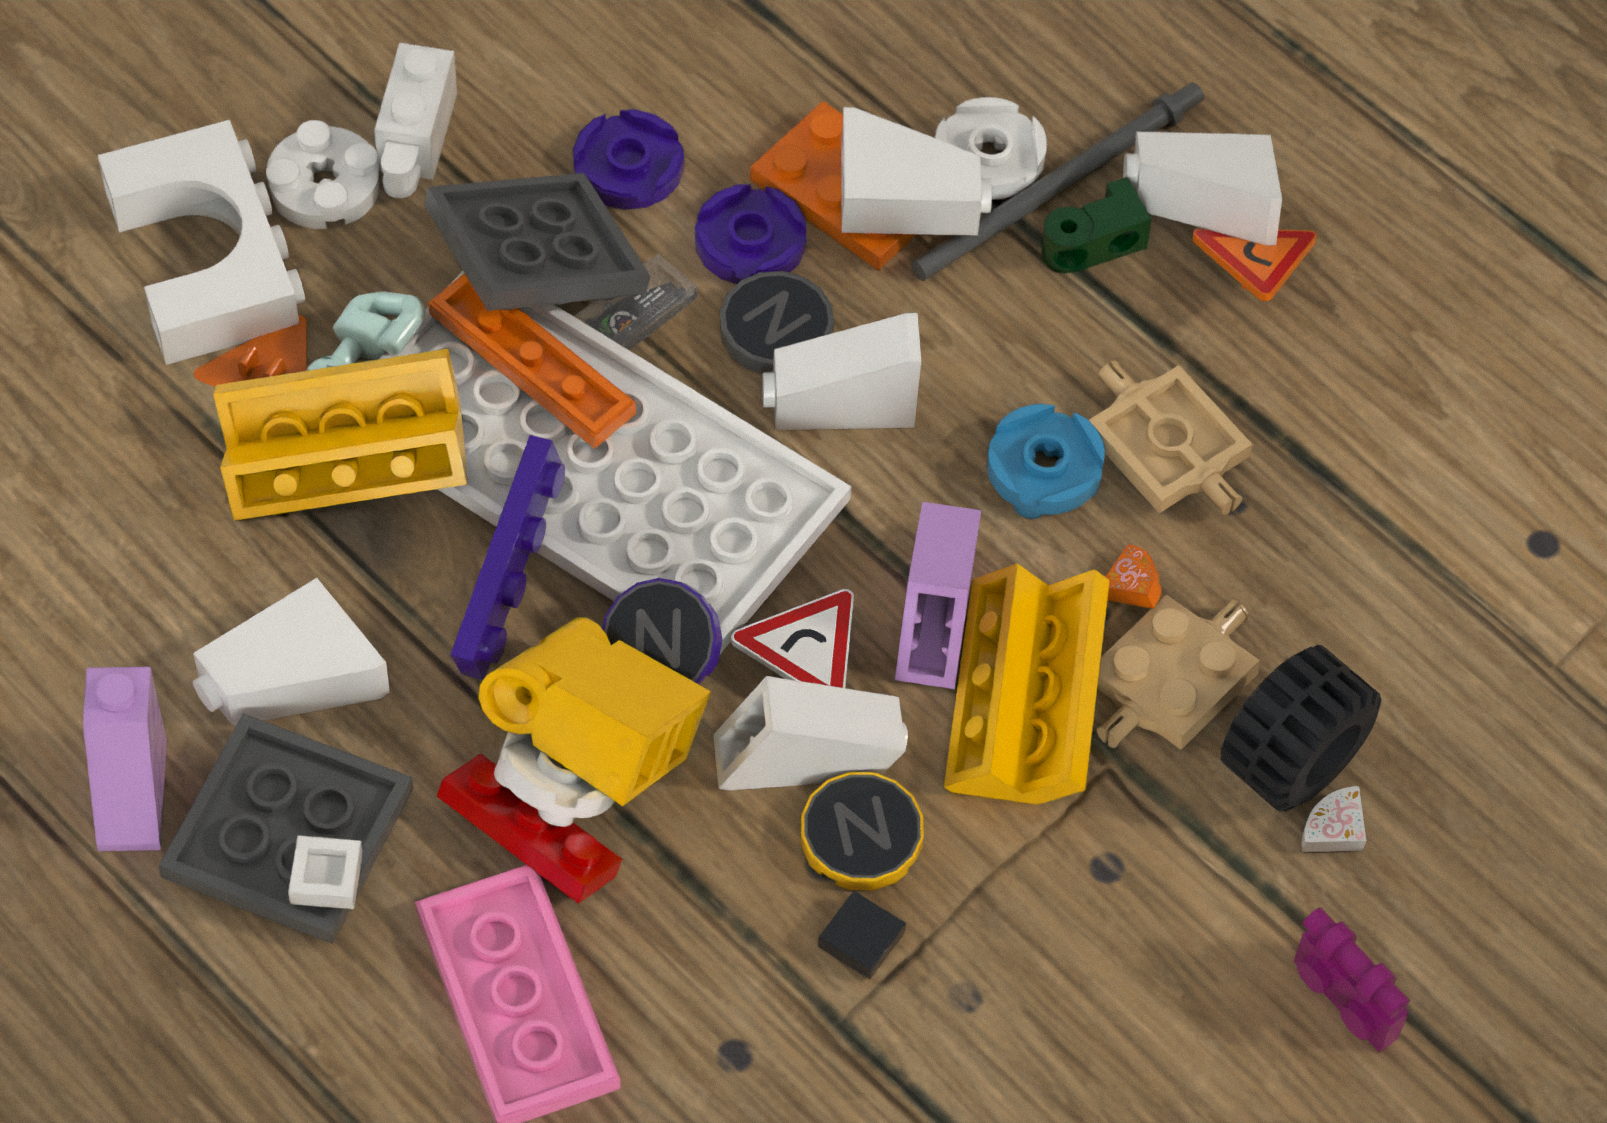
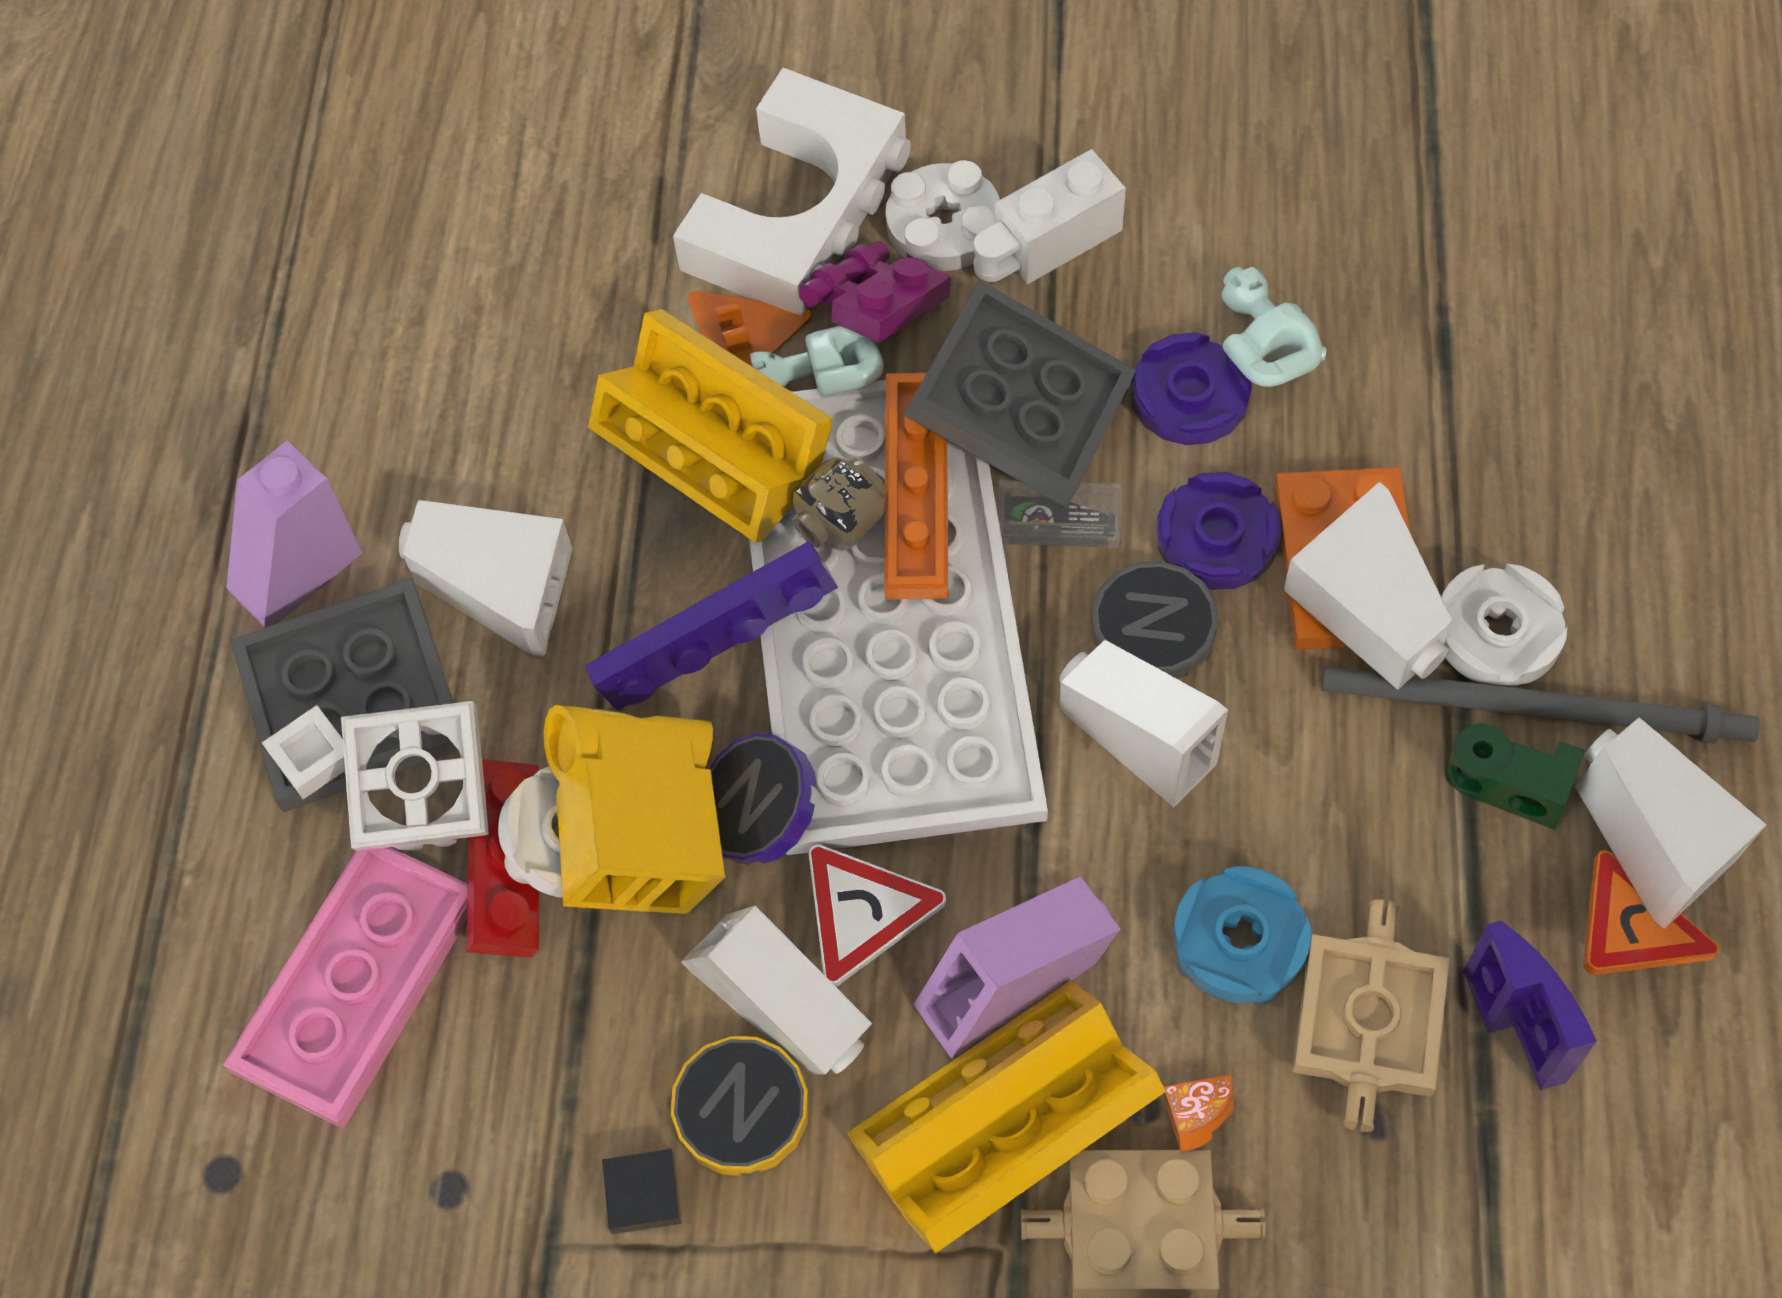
camera: 55 degrees right, 5 degrees up
none -> white piece [341,701,489,851]
none -> dark tan head [792,457,886,550]
none -> magenta plate [799,241,951,343]
none -> light aqua piece [1222,267,1326,387]
none -> dark purple slope [1463,921,1597,1090]

